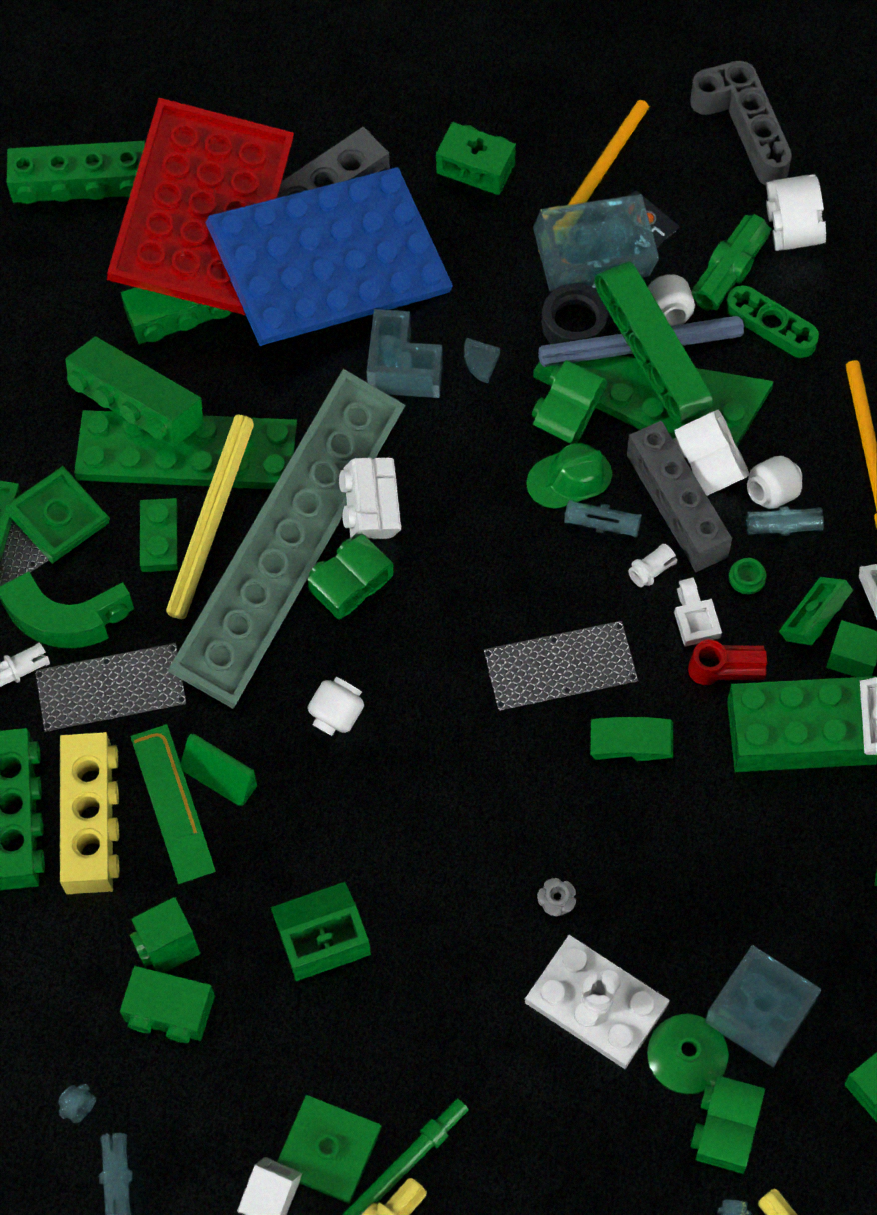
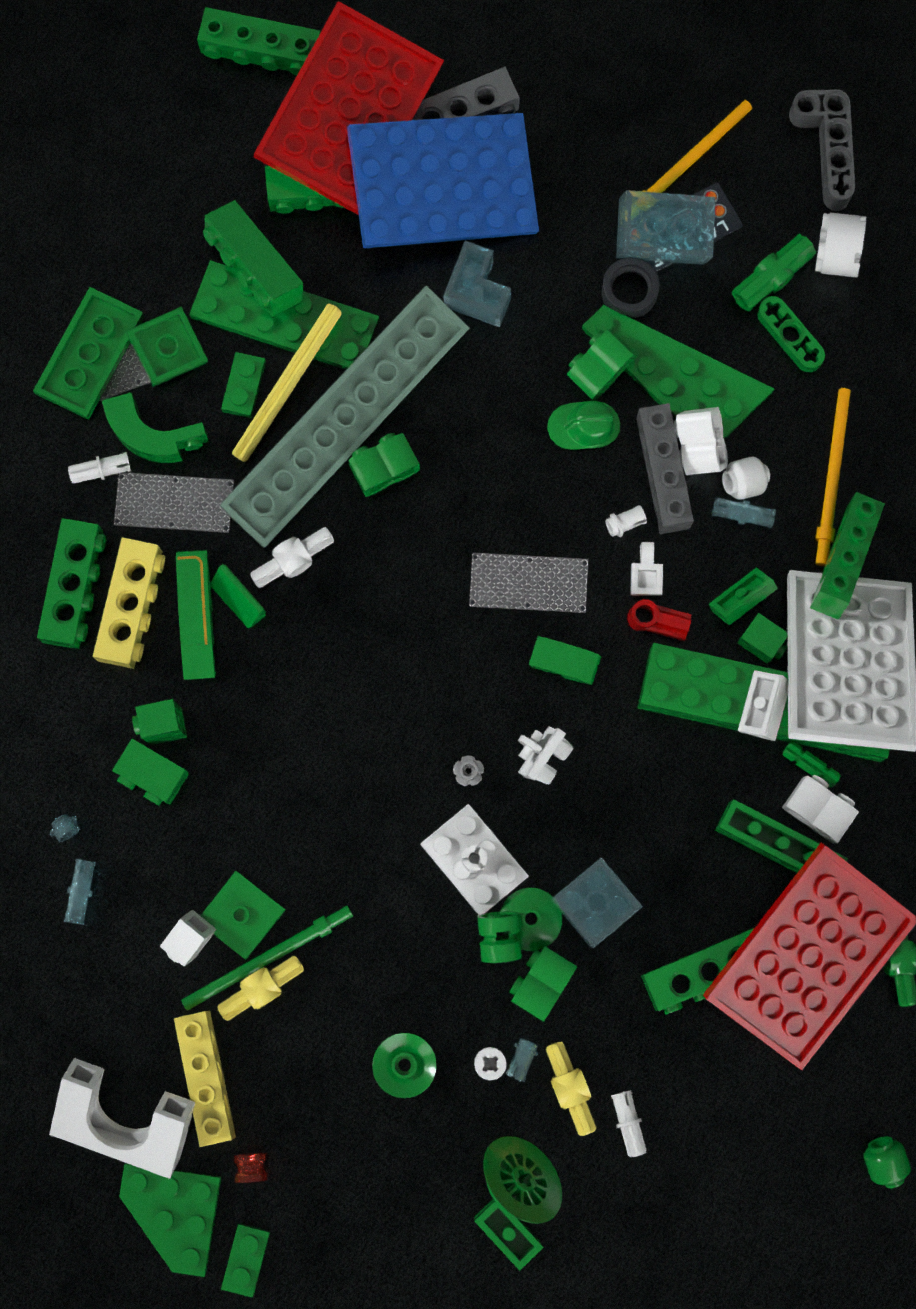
camera: 15 degrees right, 15 degrees up
green slope [271,882,371,981] -> none
white head [308,677,364,736] -> none
white brick [339,458,401,539] -> none
green brick [436,122,516,195] -> none
clear light blue tile [464,338,500,383] -> none
sand blue axle [538,316,744,367] -> none
clear light blue pin [564,500,641,537] -> none
green beam [594,261,712,423] -> none
white head [648,275,695,326] -> none
green plate [729,558,766,594] -> none
none -> white axle [250,527,334,588]
none -> green wheel [477,911,522,963]
none -> white hips [518,726,573,785]

